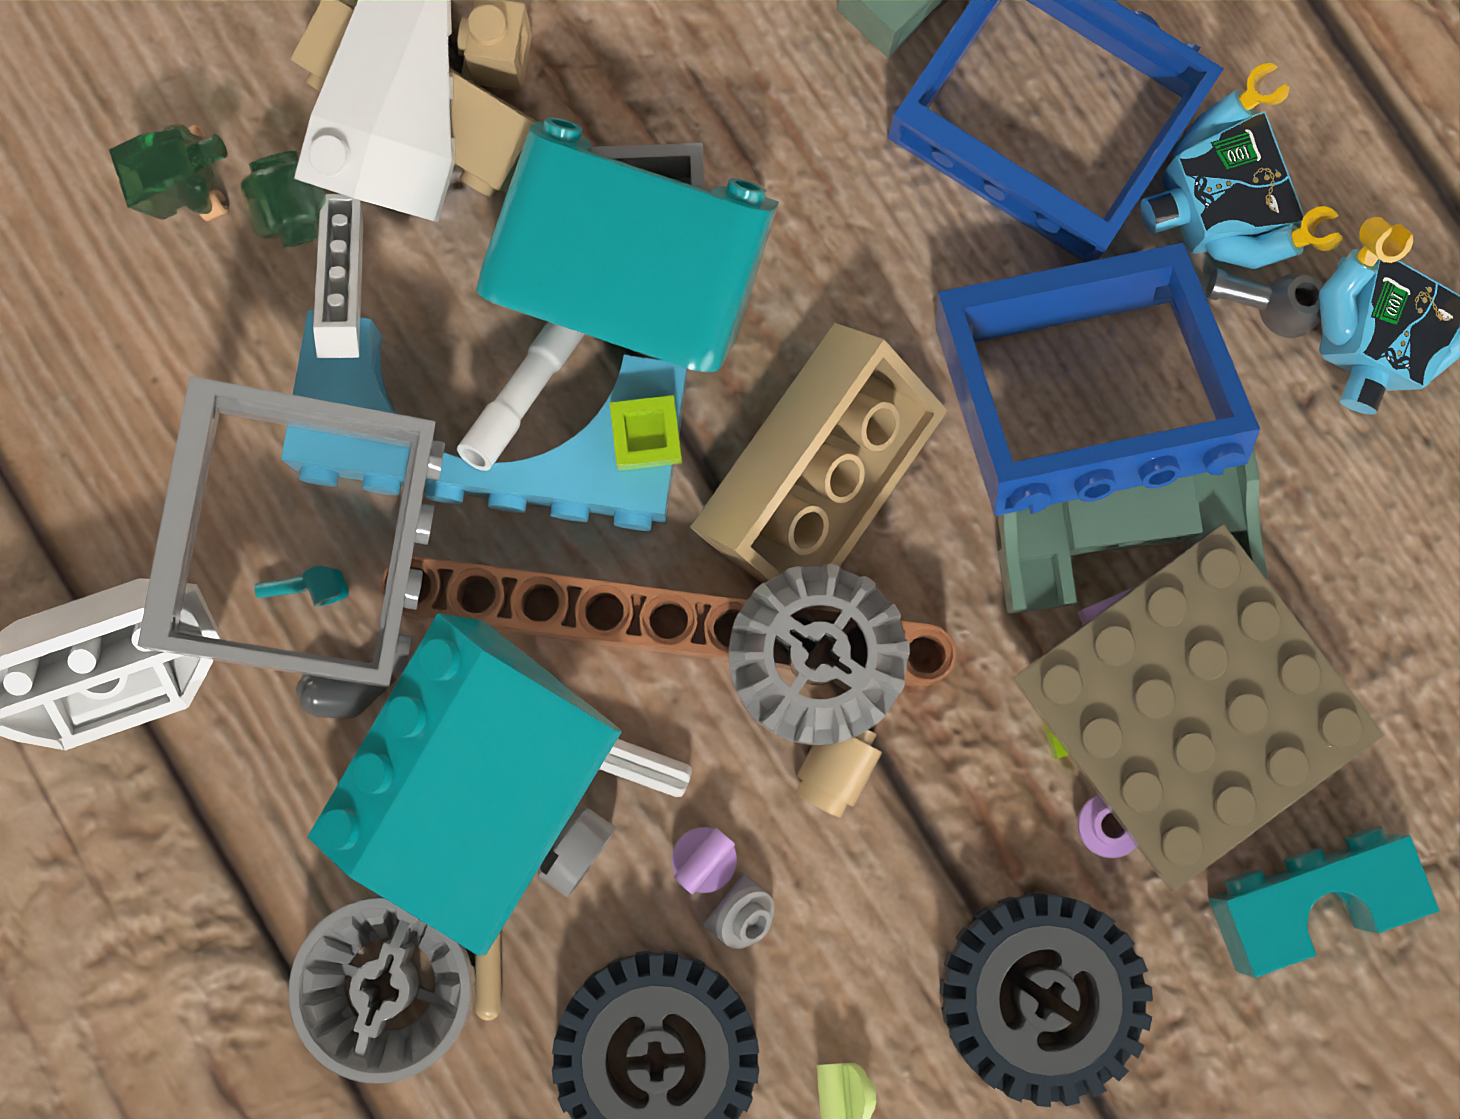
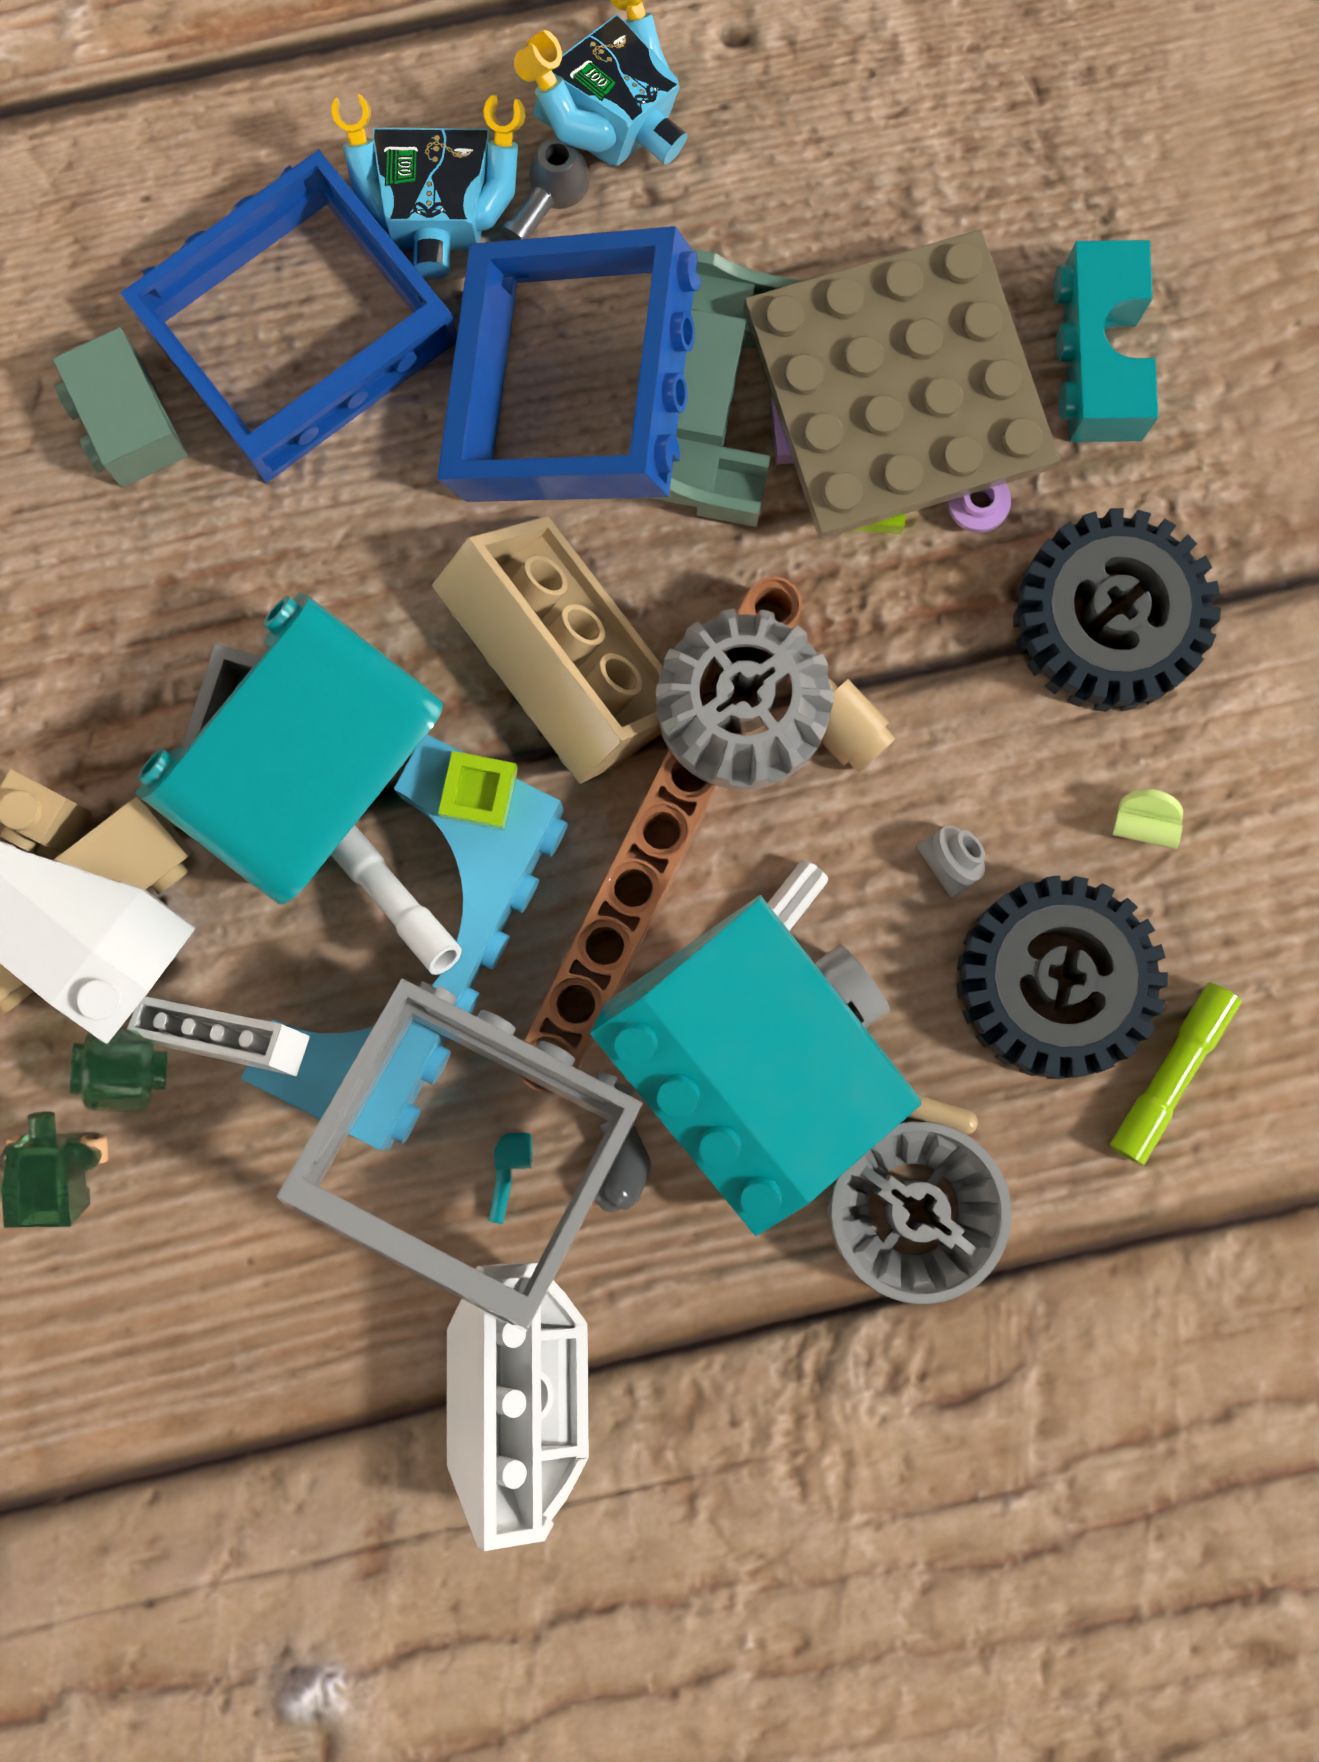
camera: 65 degrees left, 0 degrees up
lavender plate [672,827,737,894] -> none

